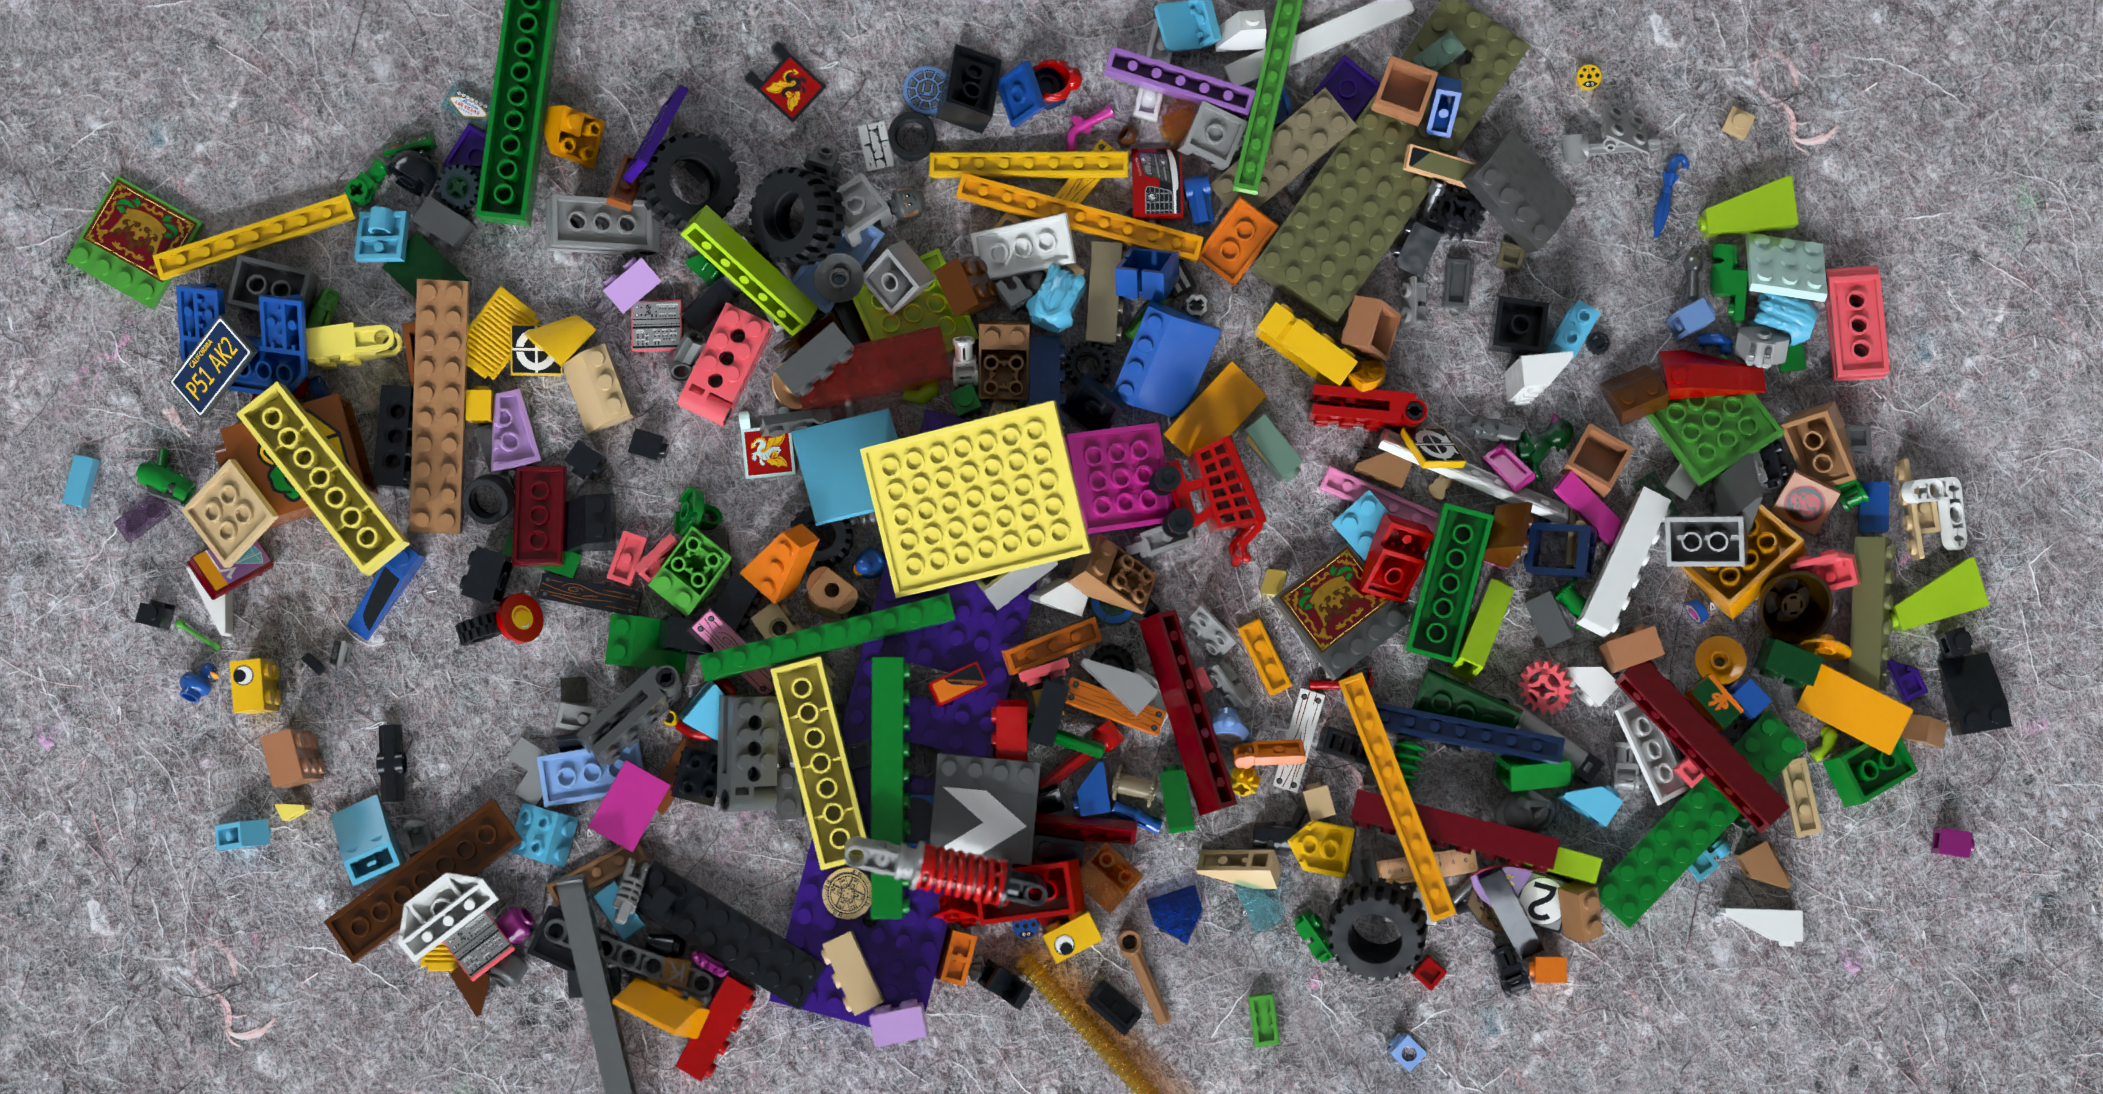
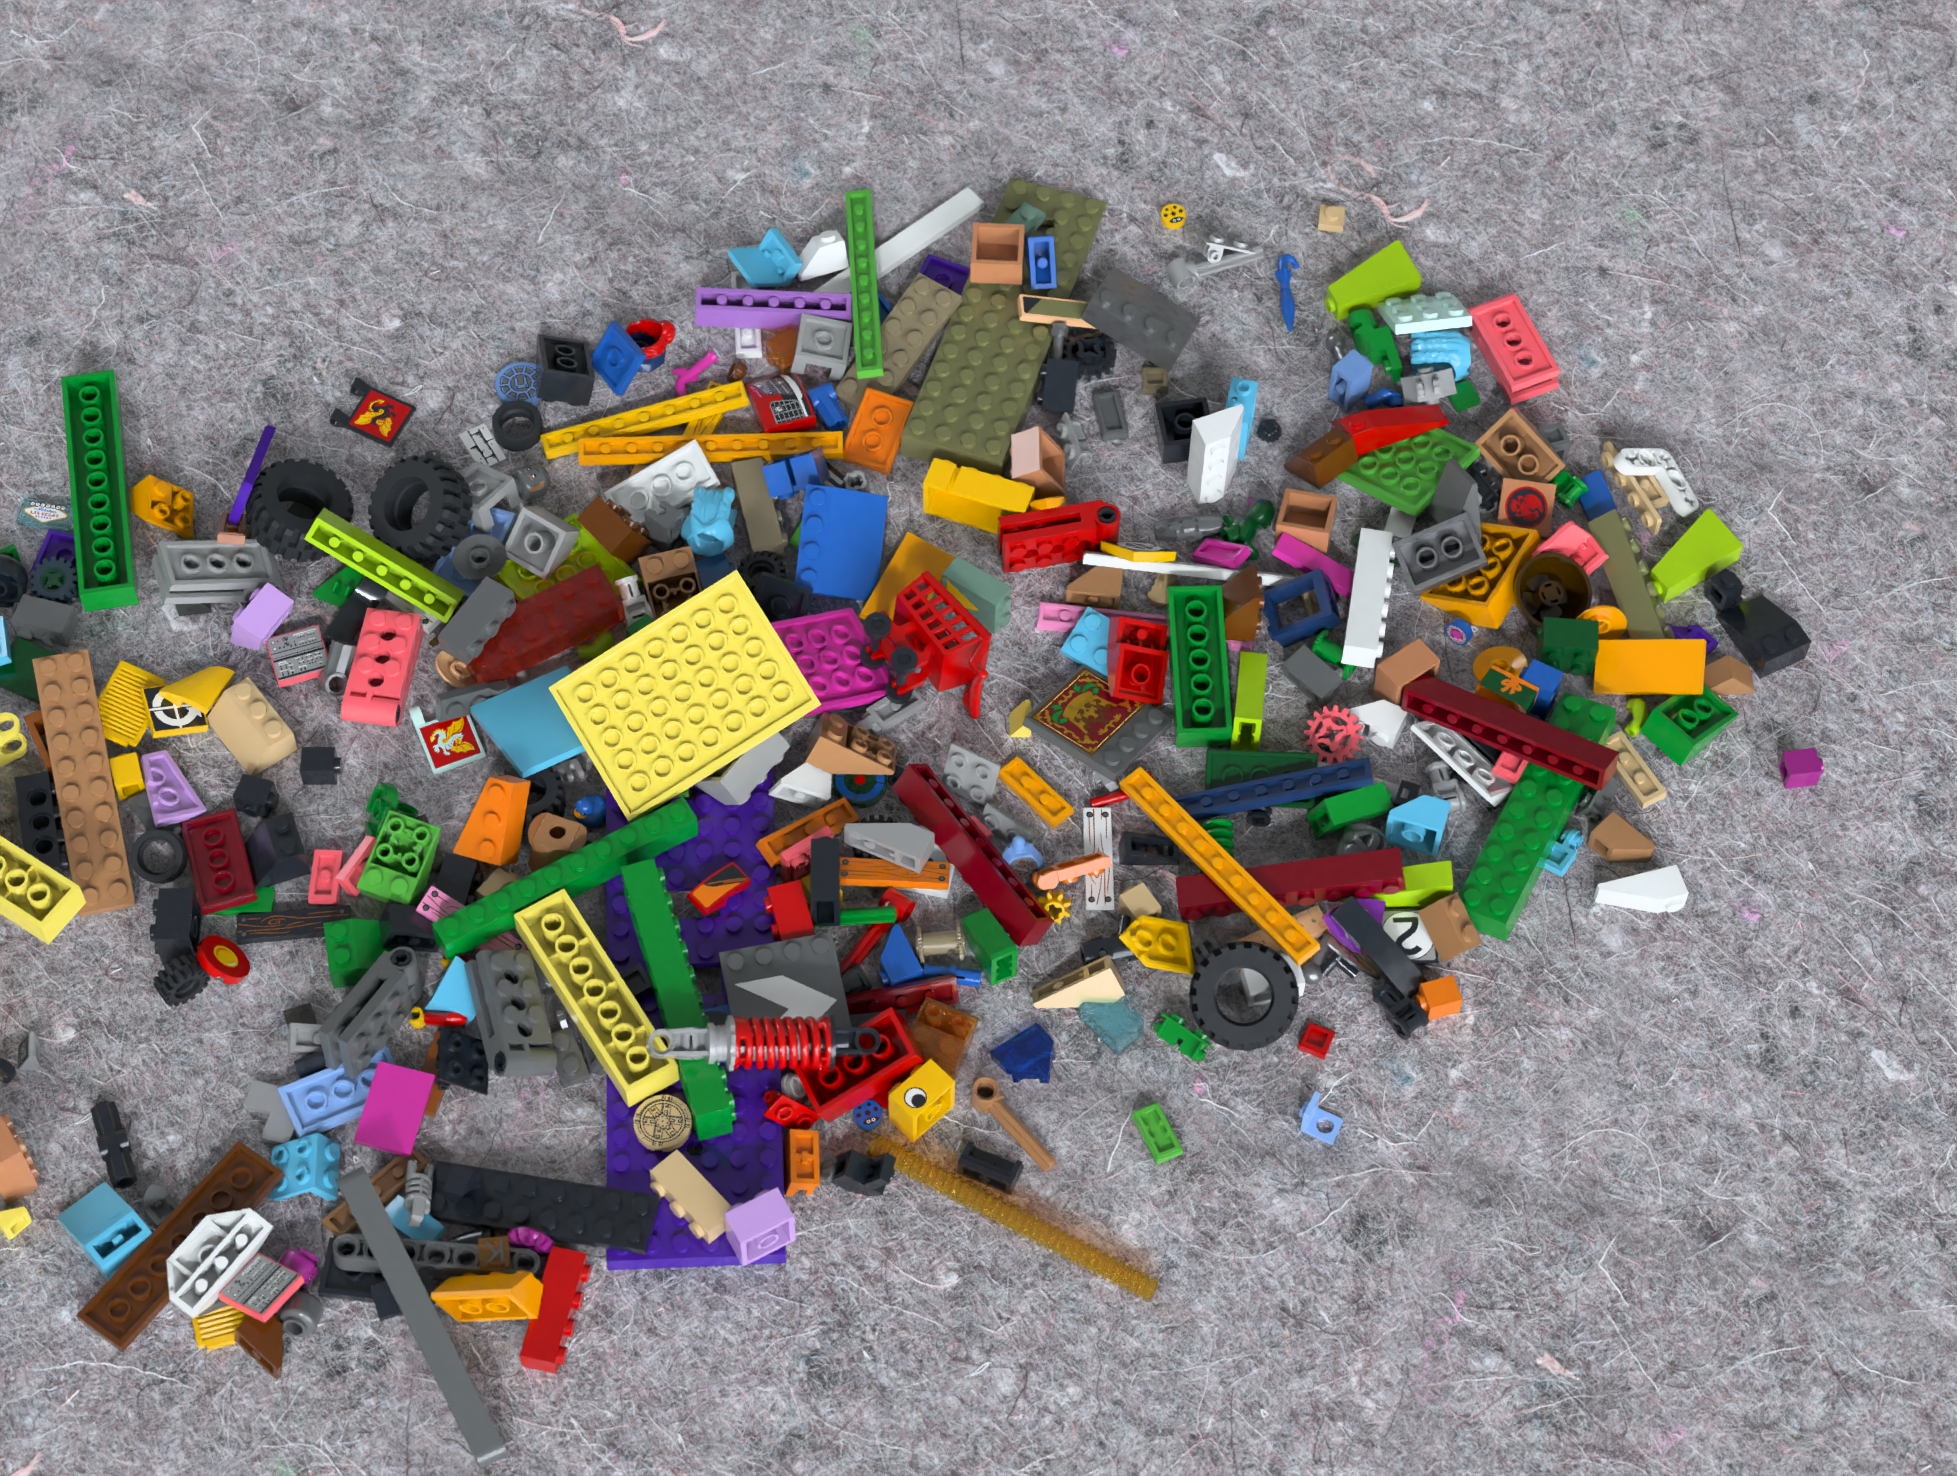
camera: 20 degrees left, 25 degrees down
slope [347,545,427,641] -> none

